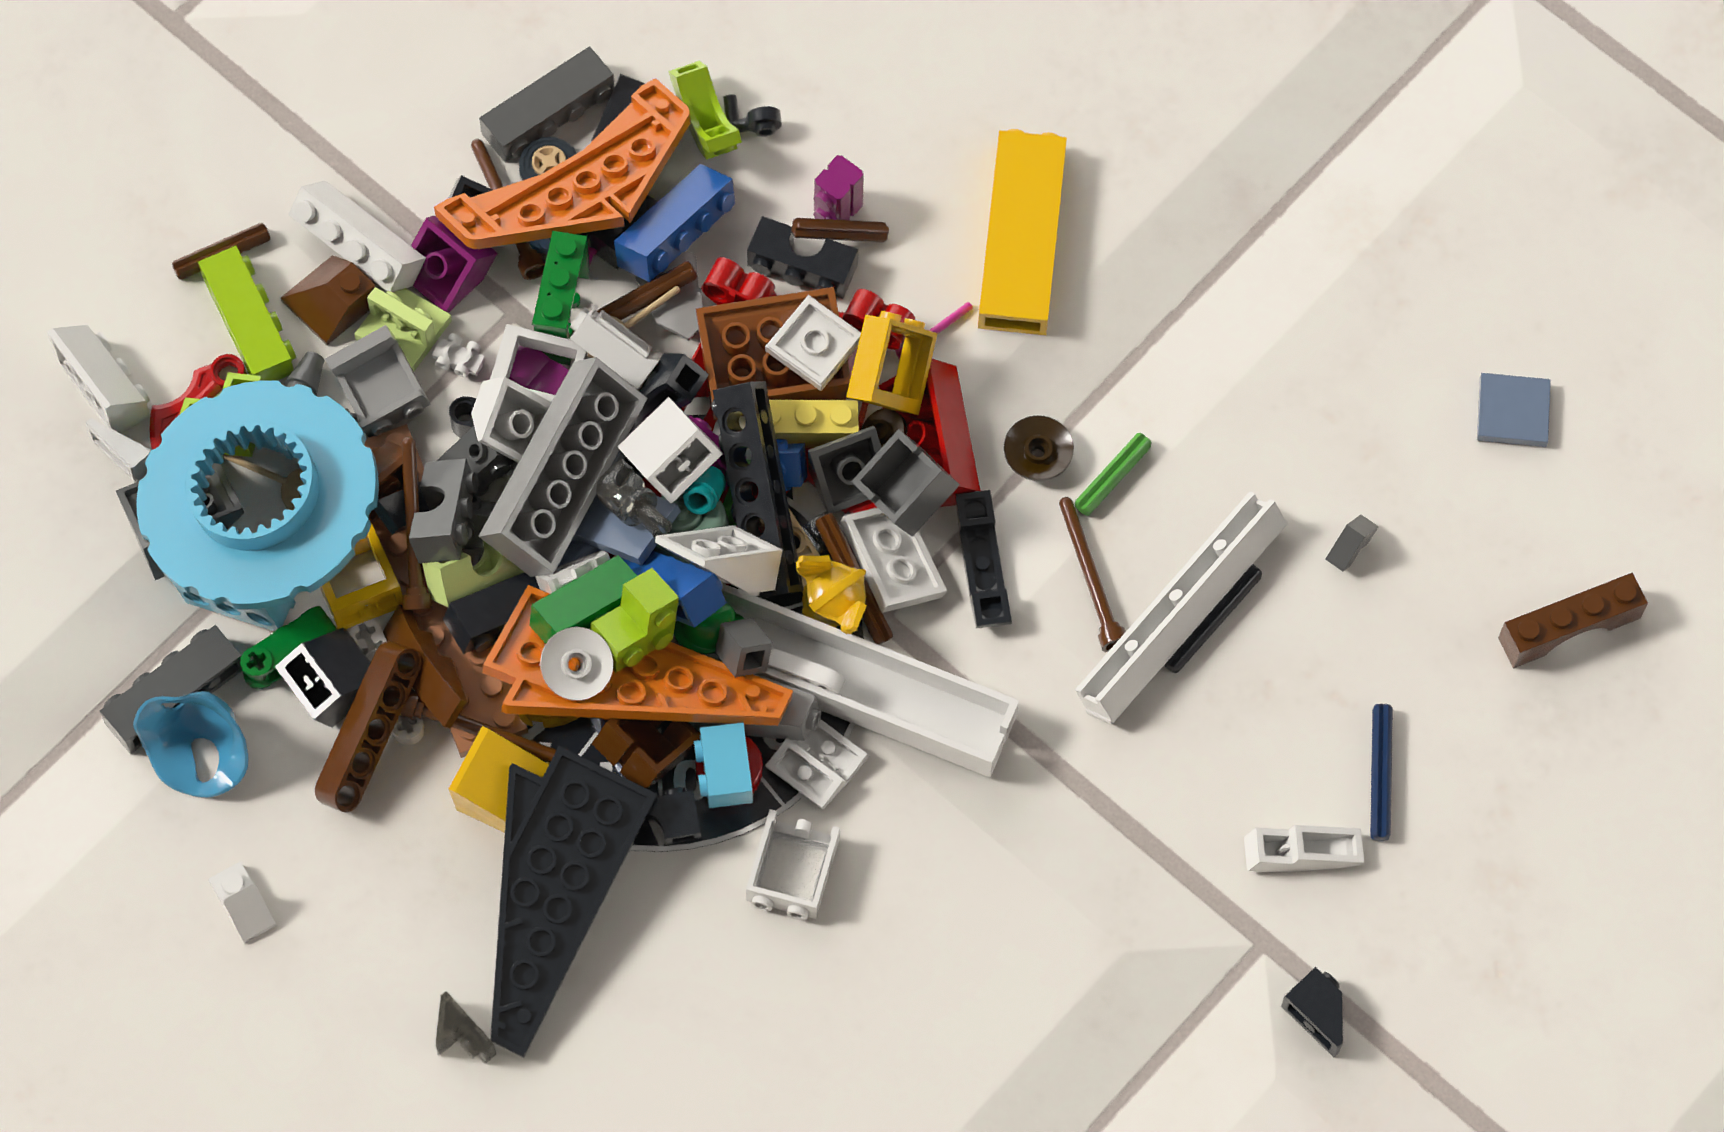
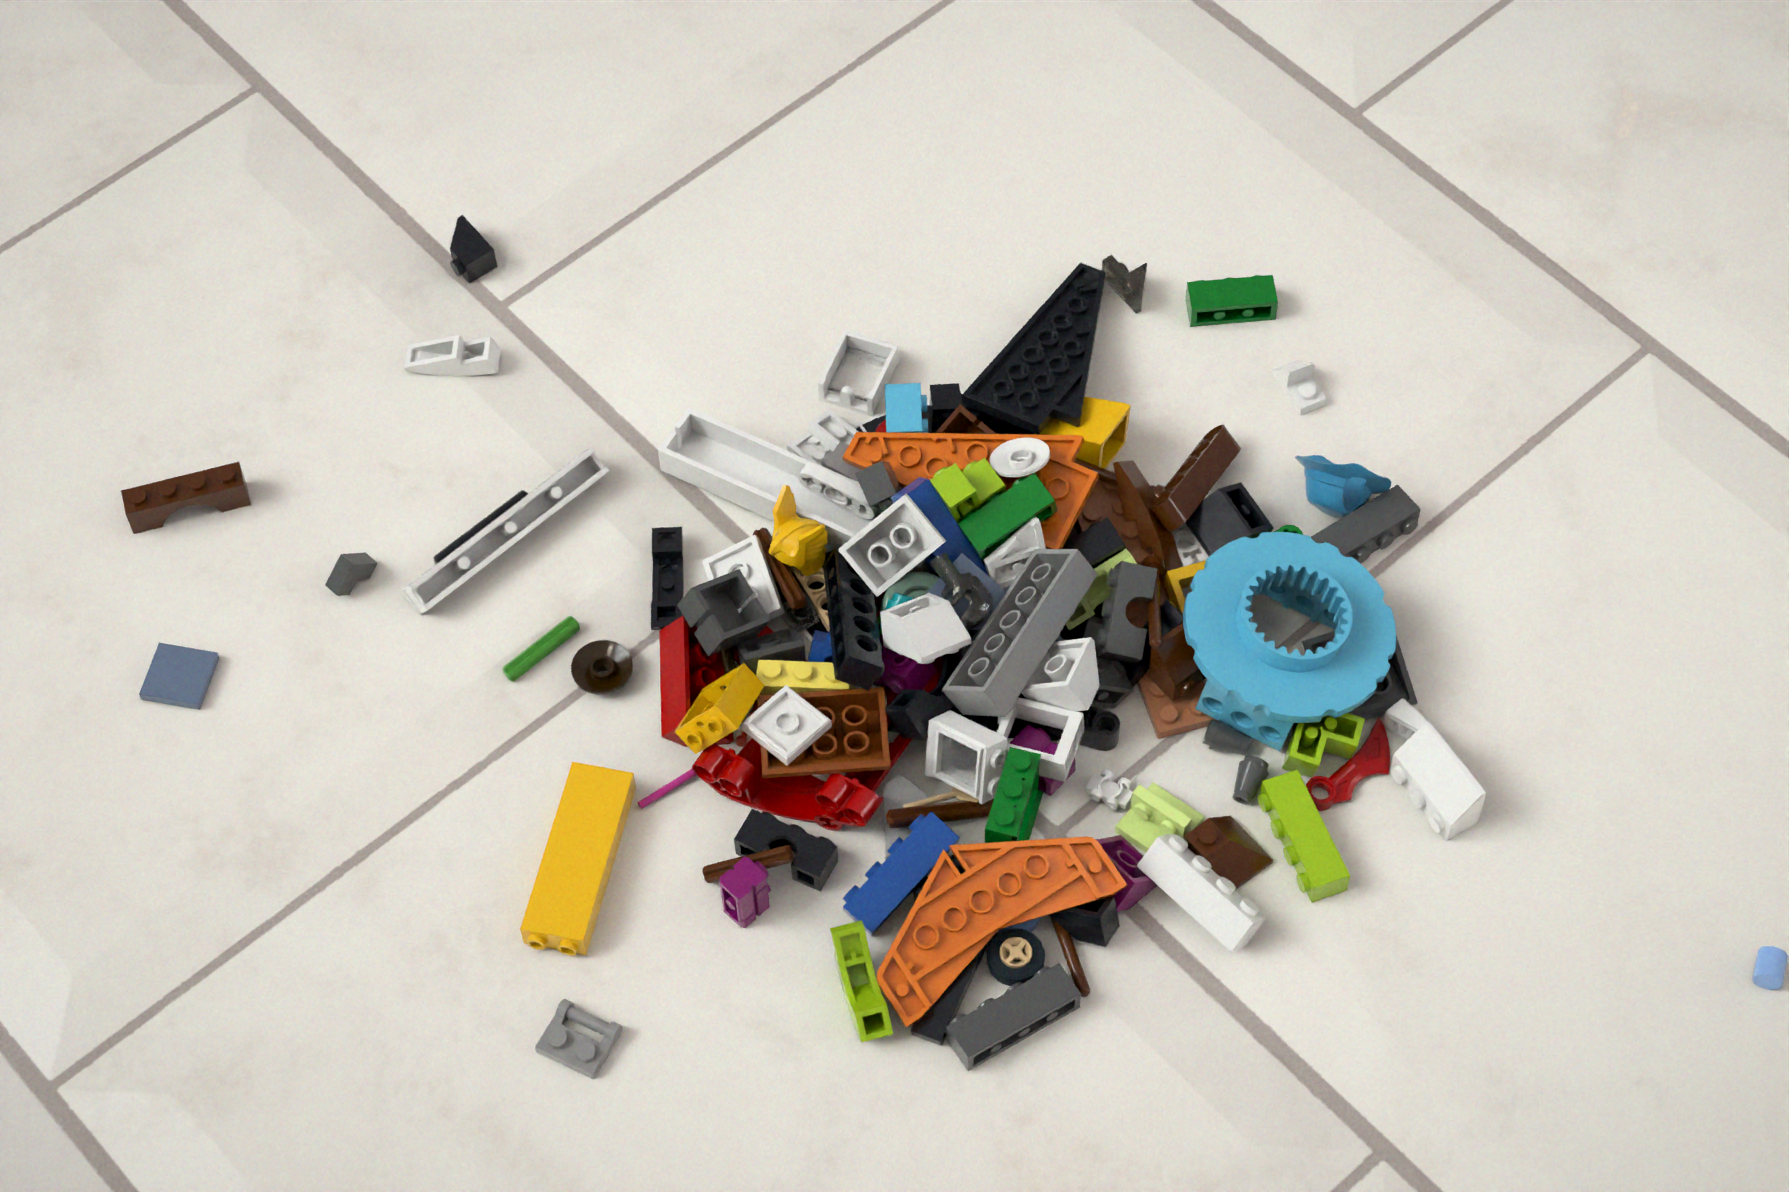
camera: 170 degrees left, 10 degrees down
reddish brown axle [172,223,270,280] -> none
light grey panel [325,325,430,437] -> none
black plate [723,94,782,137] -> none
reddish brown piece [1059,497,1126,652] -> none
dark blue axle [1370,703,1393,841] -> none
none -> light grey plate [535,999,623,1080]
none -> green brick [1185,275,1278,327]

